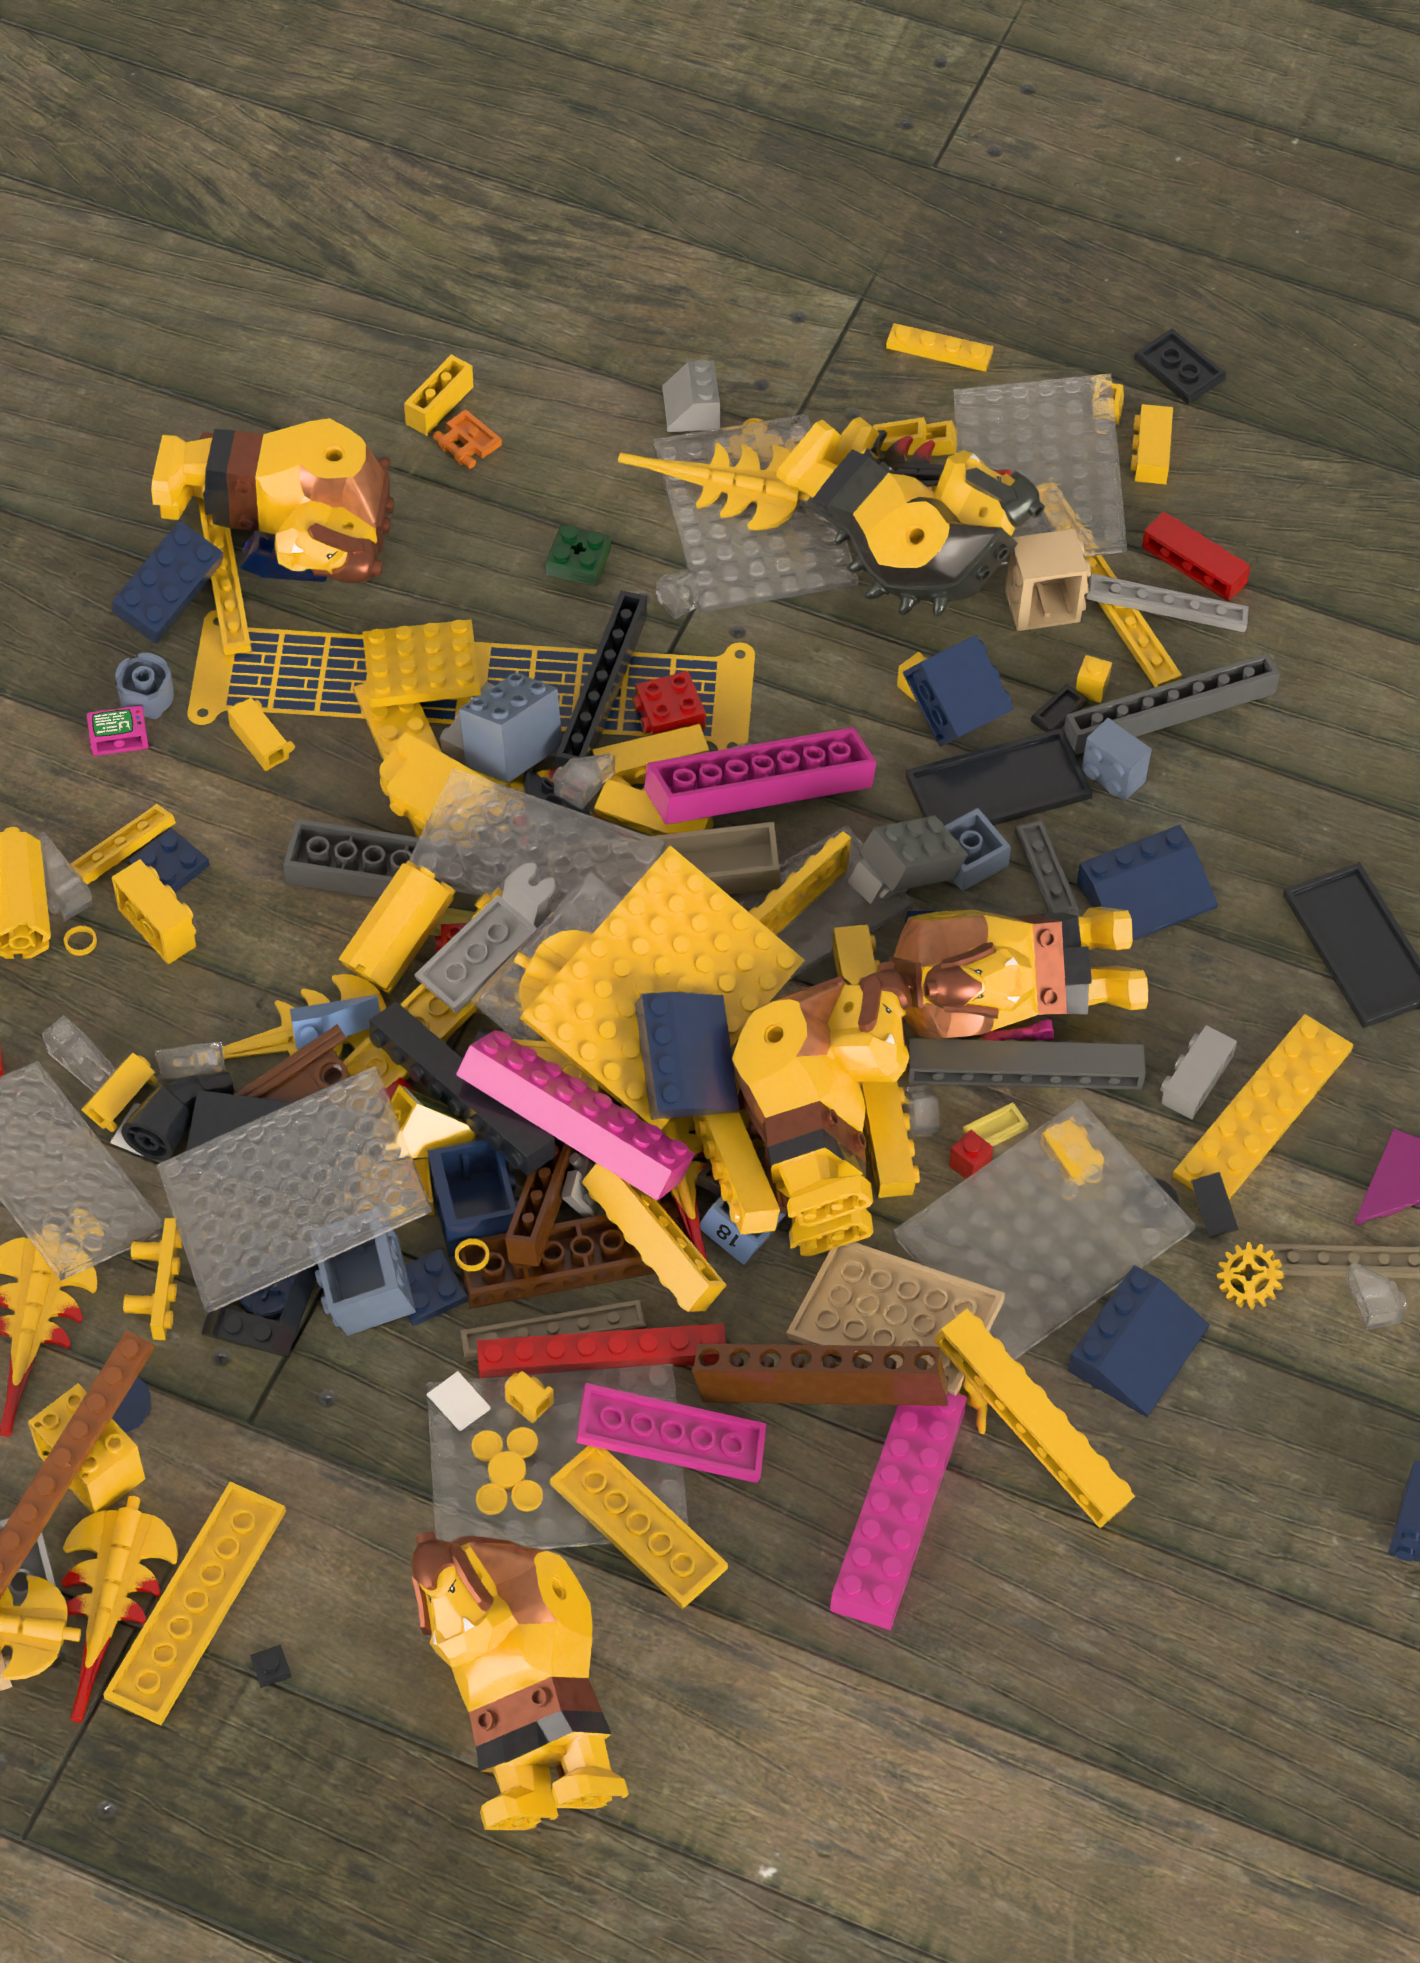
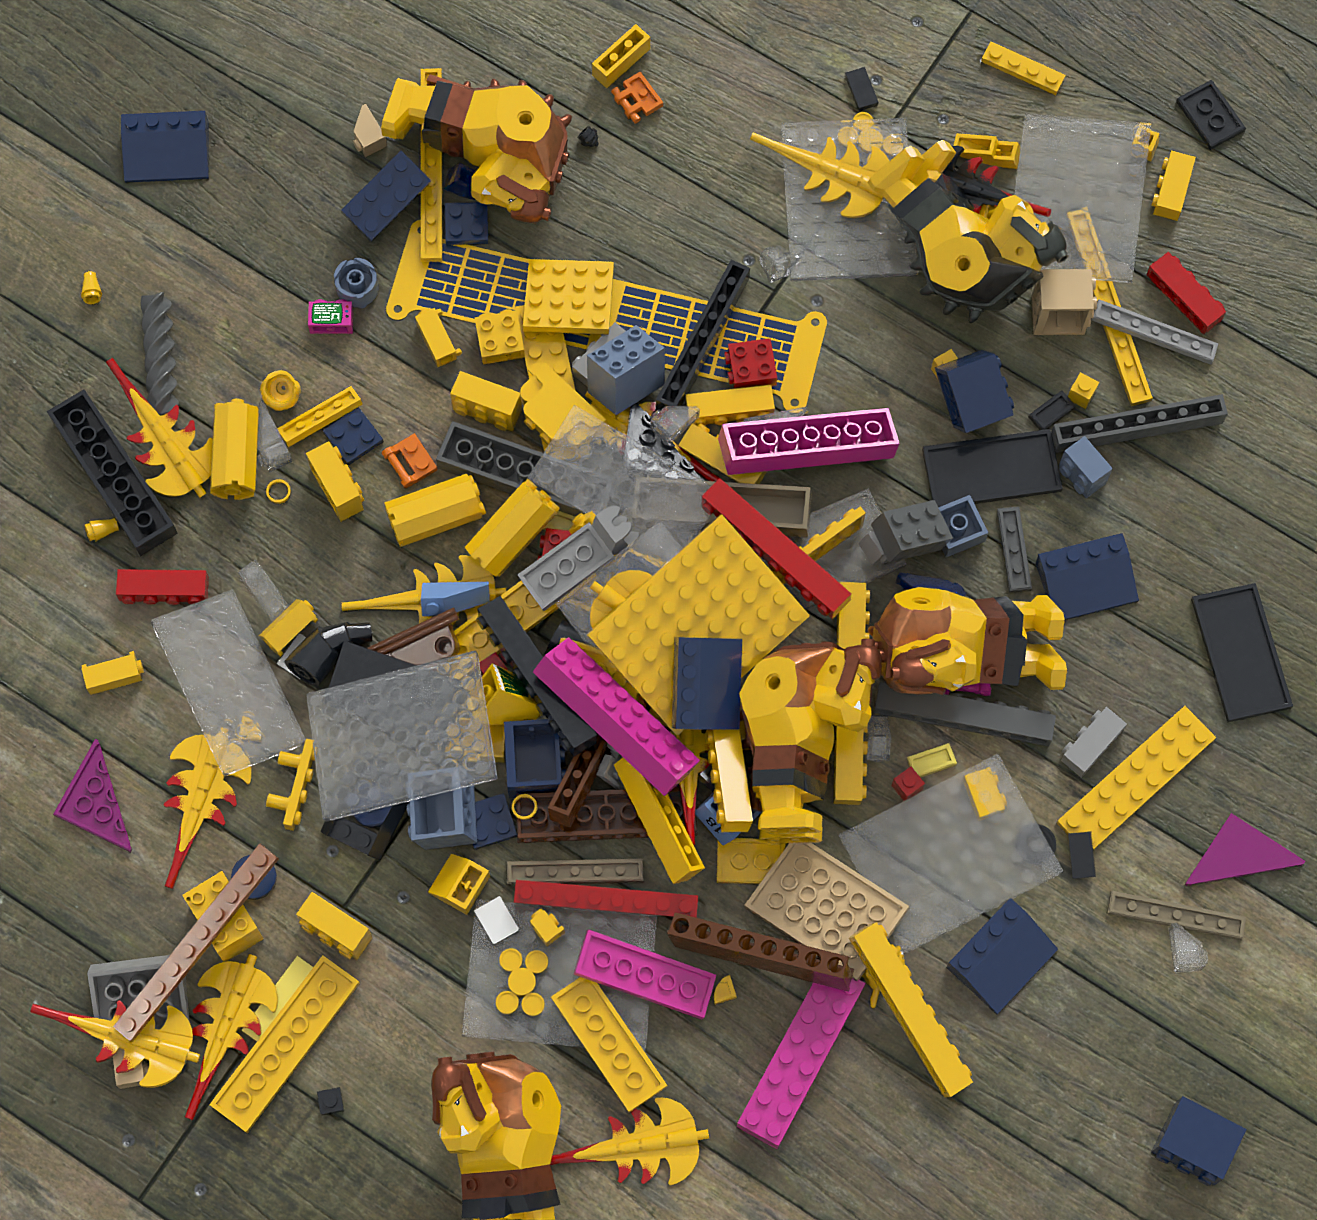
camera: 10 degrees right, 15 degrees up
clear slope [155,1041,225,1080] -> none
dark green brick [545,525,611,586] -> none
light grey slope [662,359,720,432] -> none
yellow gear [1217,1242,1284,1310] -> none
none -> light yellow tile [242,956,313,1042]
none -> yellow piece [260,370,301,411]
none -> yellow brick [296,892,373,960]
none -> tan slope [353,104,387,157]
none -> orange plate [381,433,438,488]
none -> yellow brick [384,474,486,547]
none -> yellow slope [428,854,490,915]
none -> dark blue plate [445,202,488,245]
none -> yellow brick [450,371,522,431]
none -> yellow brick [475,309,525,365]
none -> yellow animal [550,1097,709,1185]
none -> black plate [577,126,599,147]
none -> red brick [701,478,852,619]
none -> yellow tile [714,975,737,1005]
none -> yellow tile [717,838,785,884]
none -> black tile [845,67,879,111]

